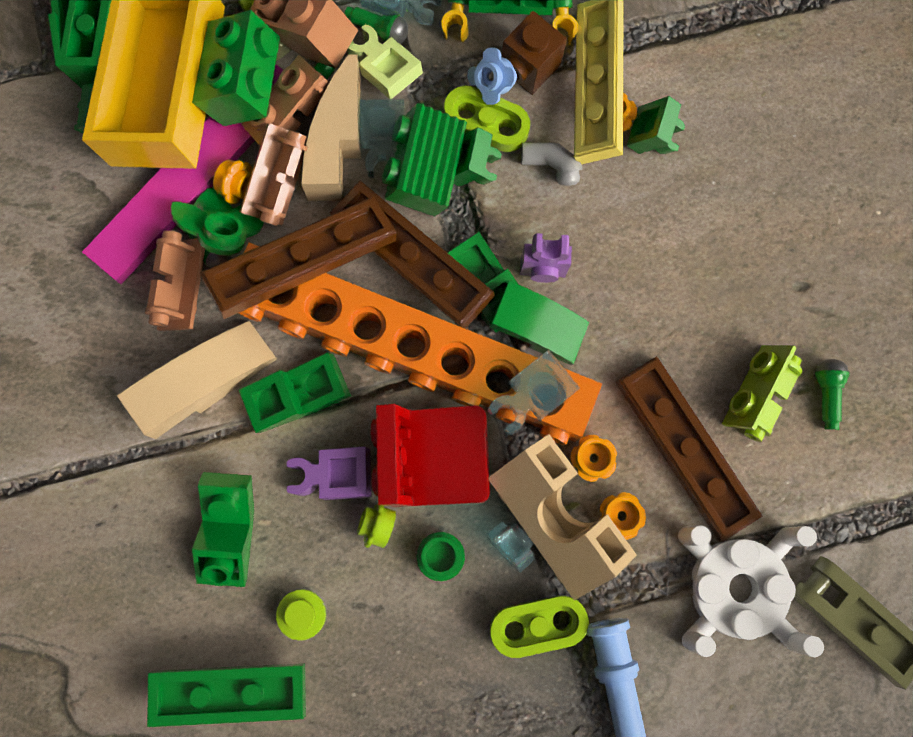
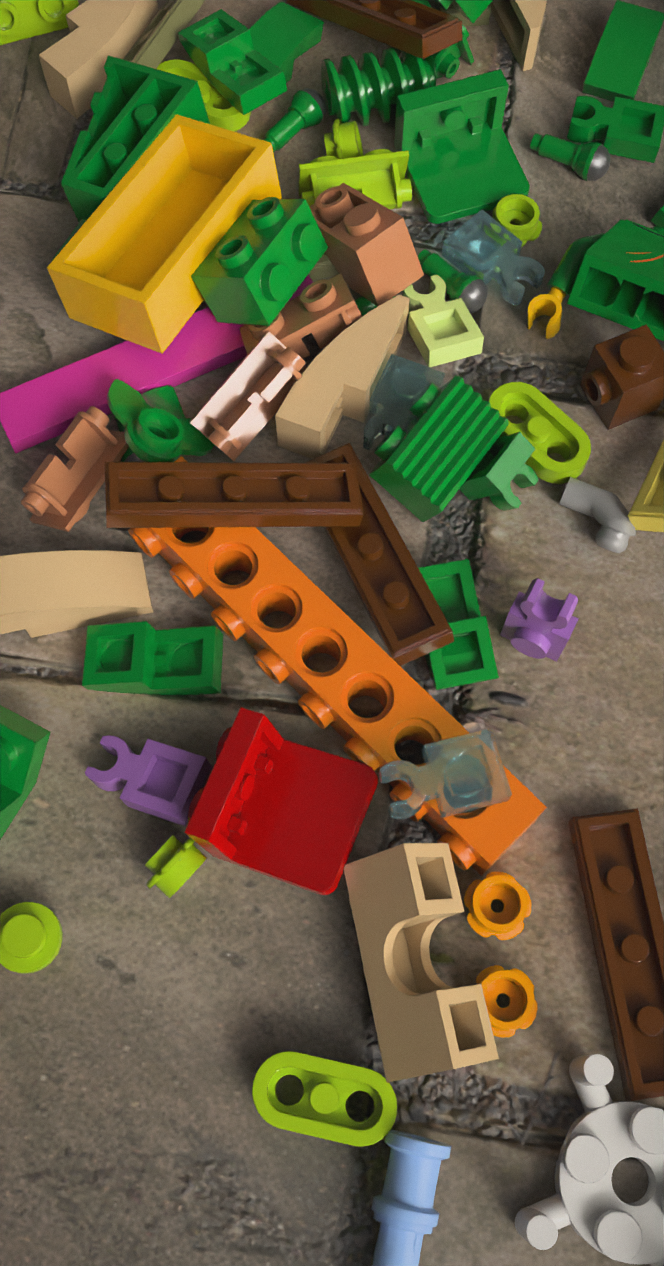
camera: 30 degrees right, 10 degrees down
light orange plate [213,160,253,204] -> none
green plate [416,532,465,581] -> none
light blue plate [467,48,517,105] -> none
clear light blue plate [485,521,535,573] -> none
slope [490,281,589,365] -> none

